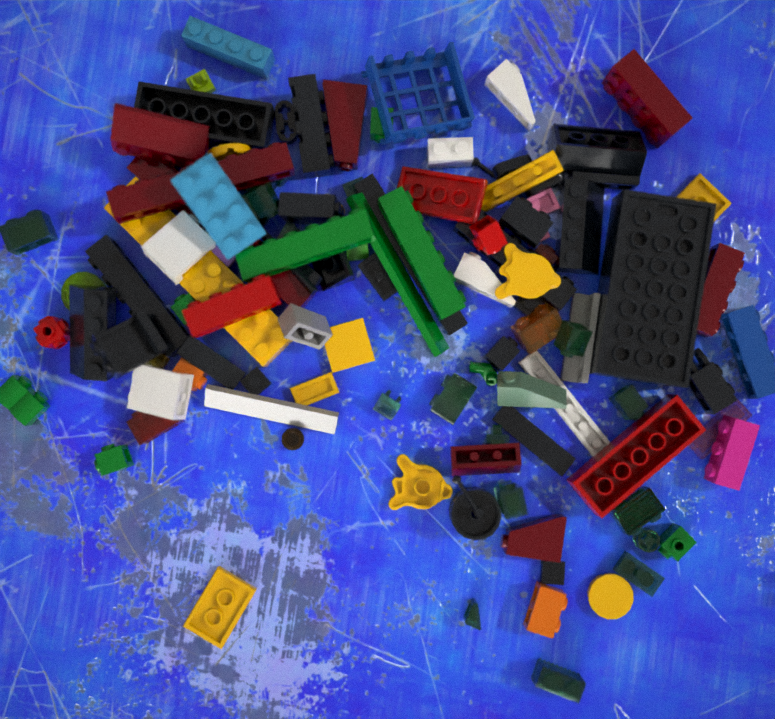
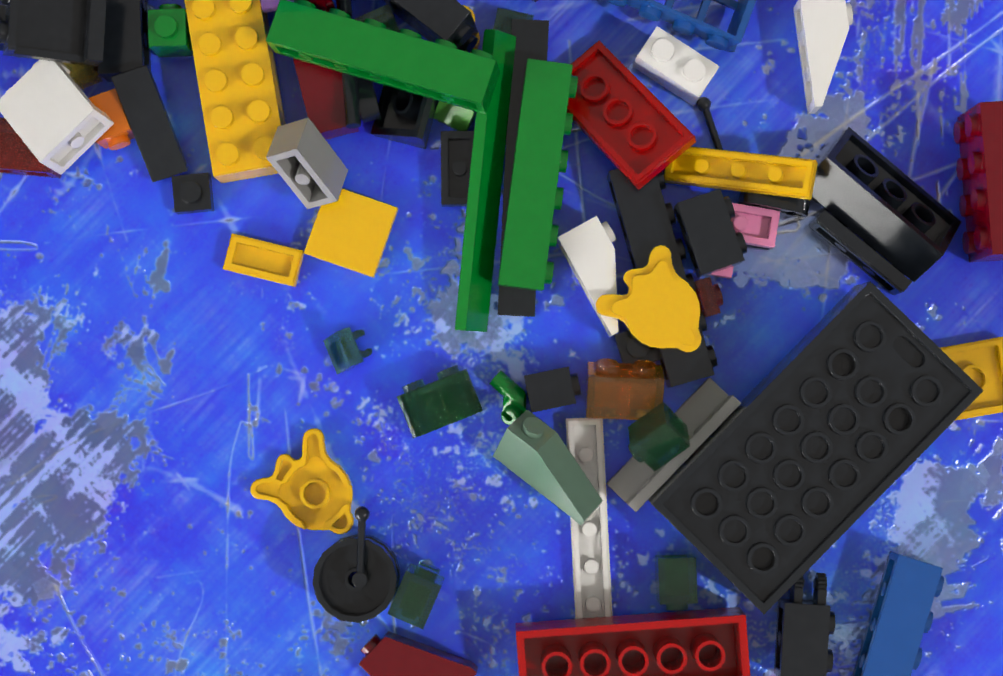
camera: 45 degrees right, 0 degrees up
red brick [182,275,282,338] -> none
tile [204,384,339,434] -> none
dark brown plate [282,428,304,450] -> none
dark red brick [450,443,522,476] -> none
red brick [469,215,508,255] -> none
tile [484,425,509,445] -> none
black beam [492,155,533,180] -> none
black tile [492,406,576,476] -> none
black slope [554,178,604,275] -> none
dark red brick [697,243,745,337] -> none

